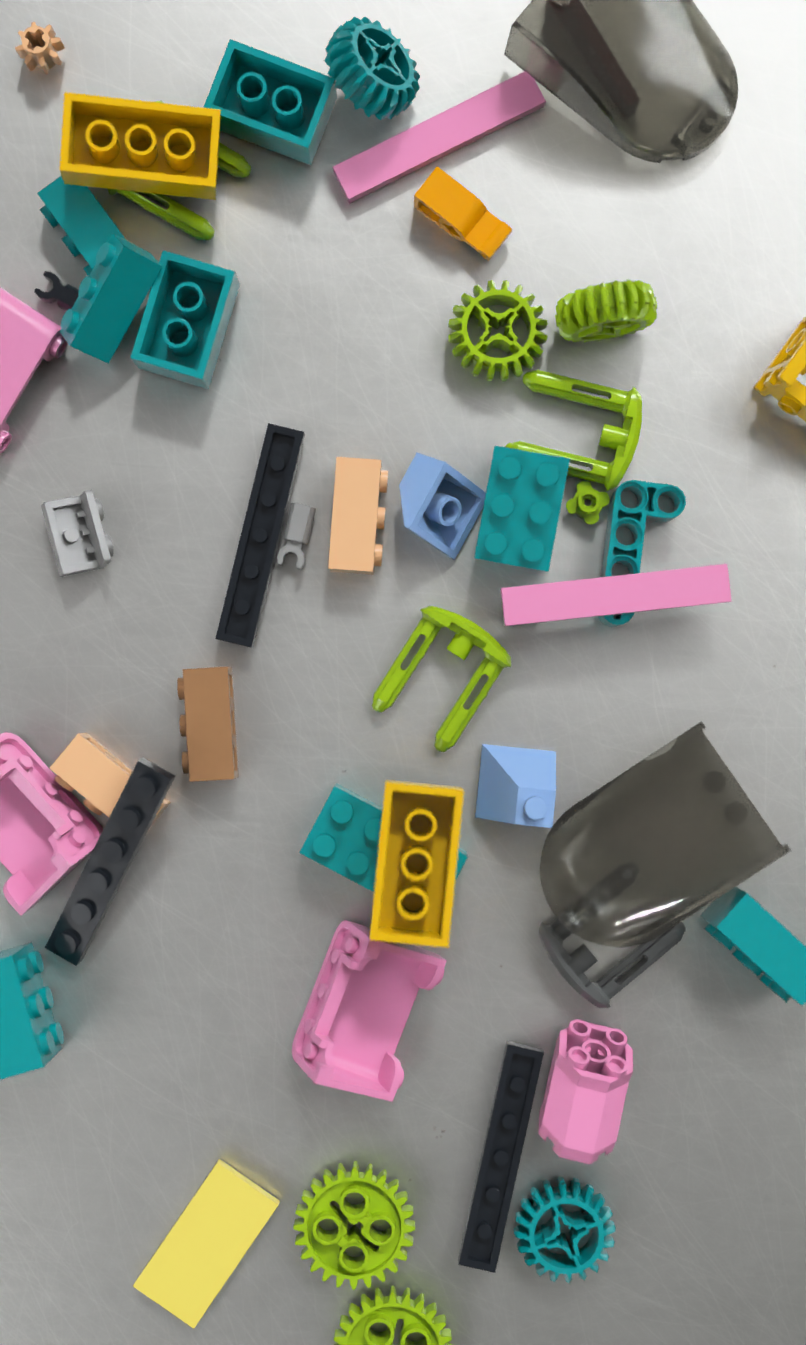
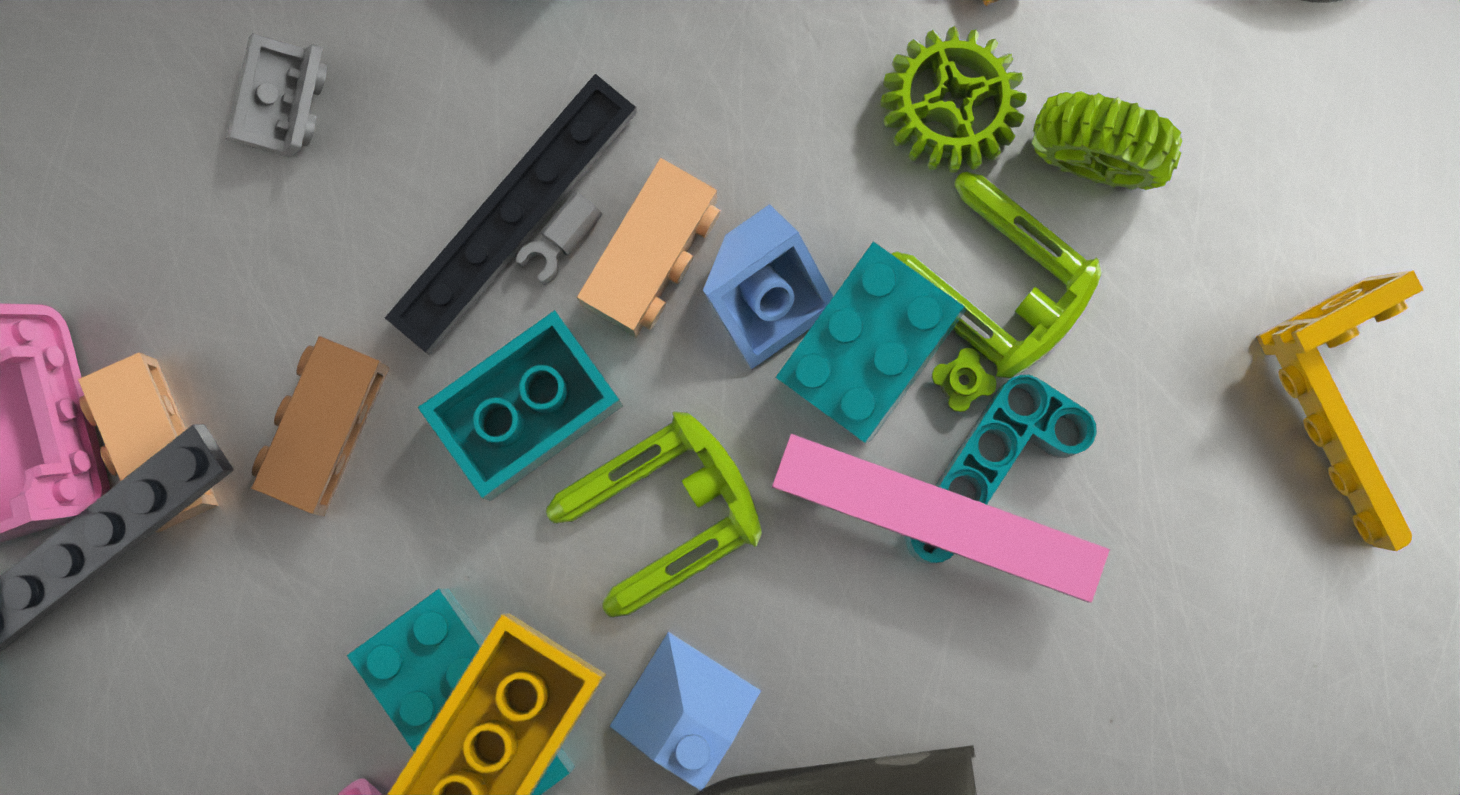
camera: 20 degrees right, 5 degrees down
none -> teal brick [418,310,623,501]

